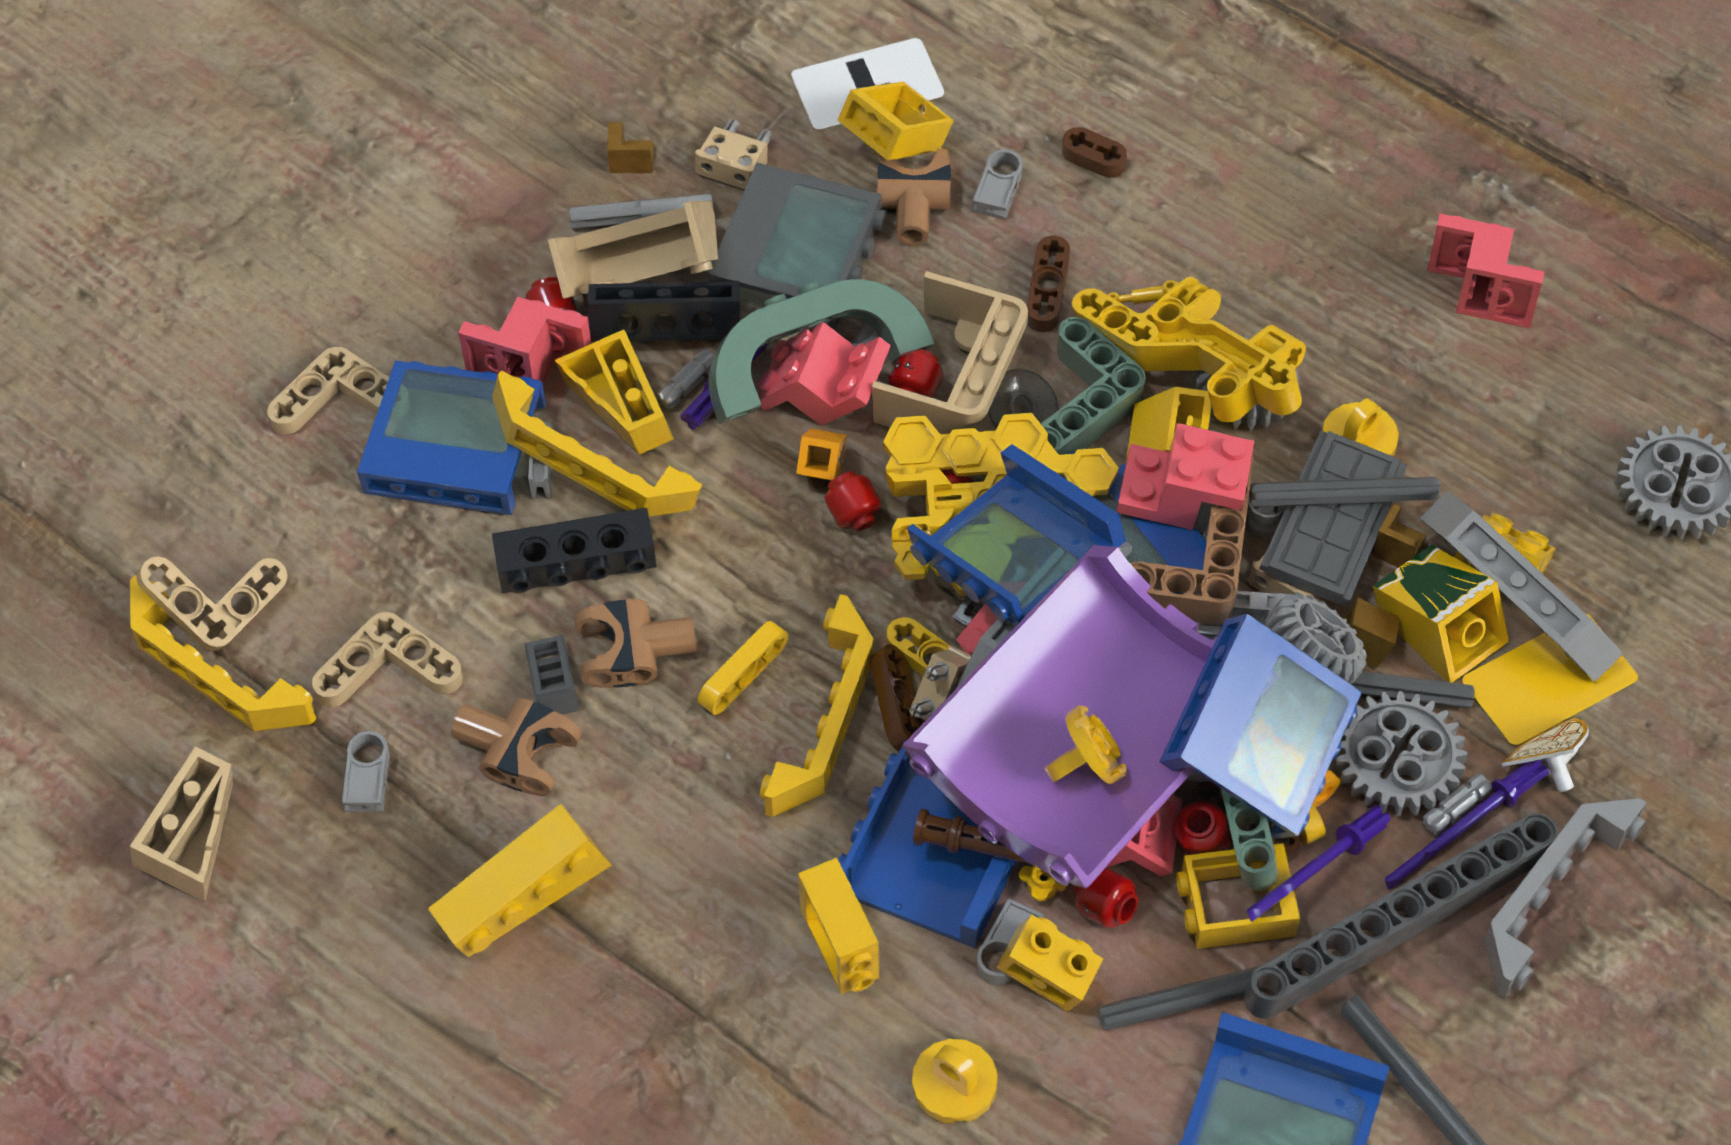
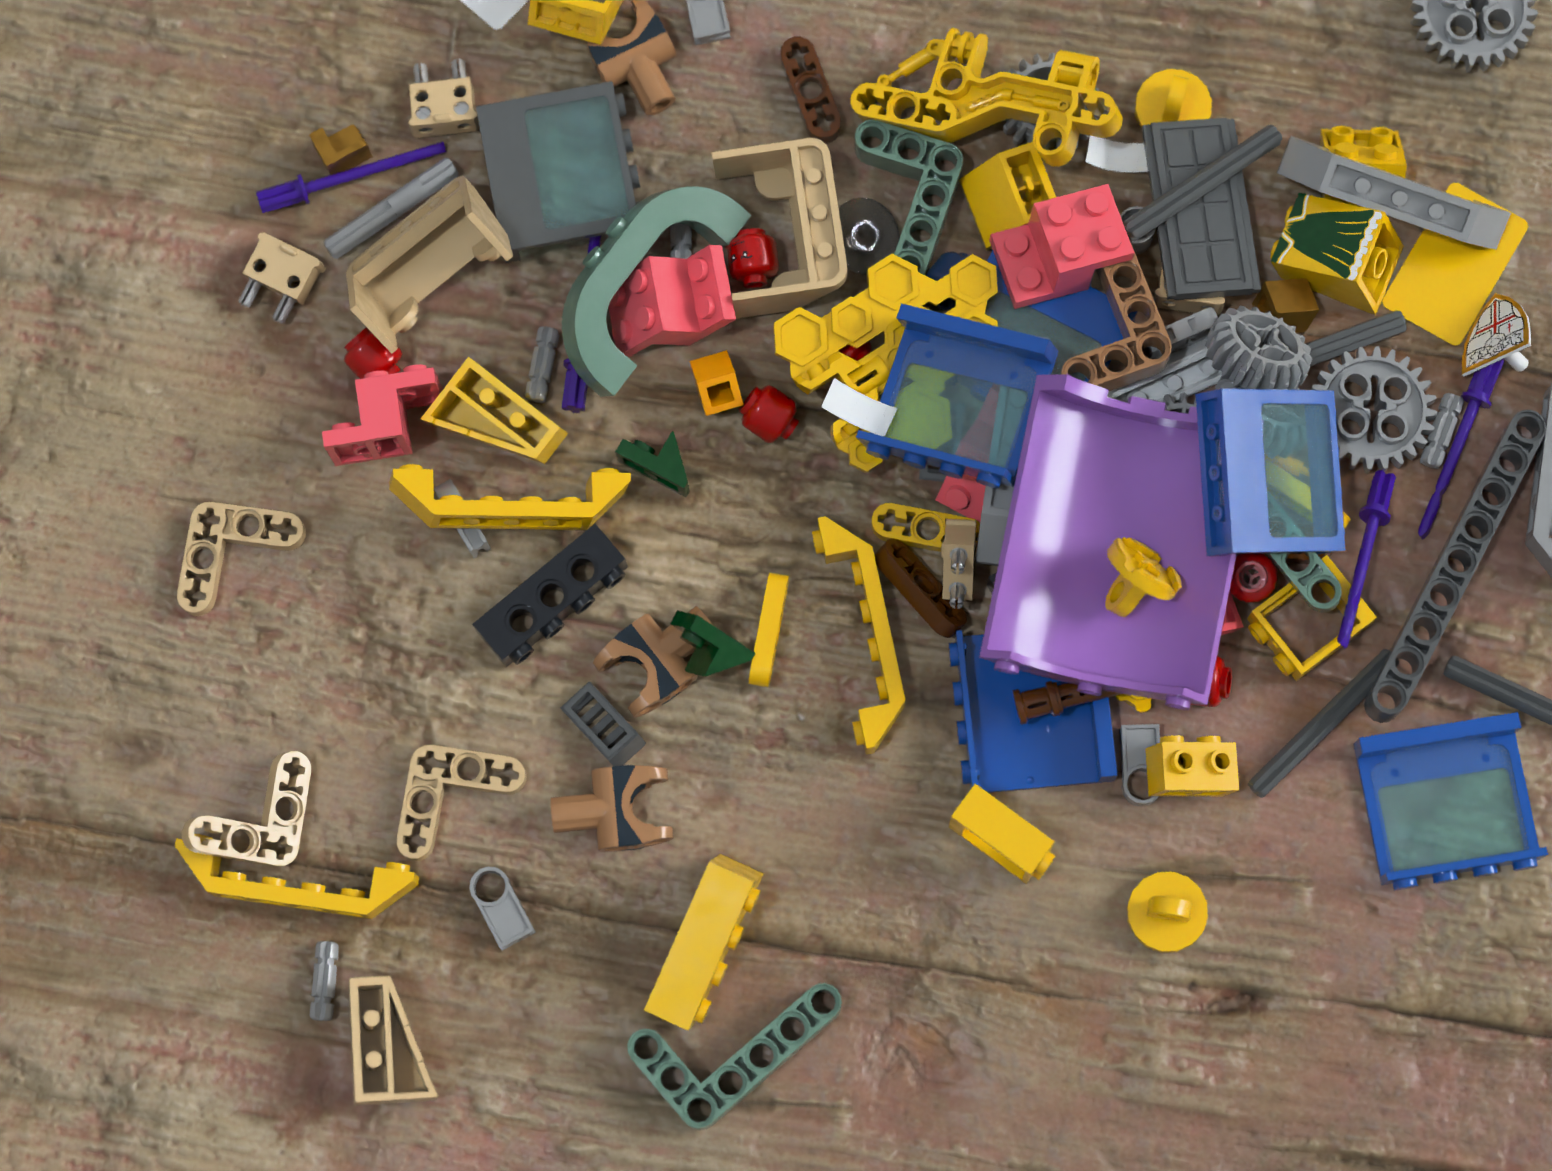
camera: 25 degrees left, 20 degrees up
panel [357,361,546,515] -> none
black brick [588,281,740,343] -> none
pearl gold panel [1373,503,1427,568] -> none
none -> tan piece [238,233,325,324]
none -> dark purple piece [256,141,447,214]
none -> light grey axle [310,941,339,1021]
none -> dark green slope [615,431,690,497]
none -> sand green beam [627,983,842,1130]
none -> dark green slope [670,610,755,676]
none -> white sticker [821,378,898,437]
none -> white sticker [1086,136,1148,172]

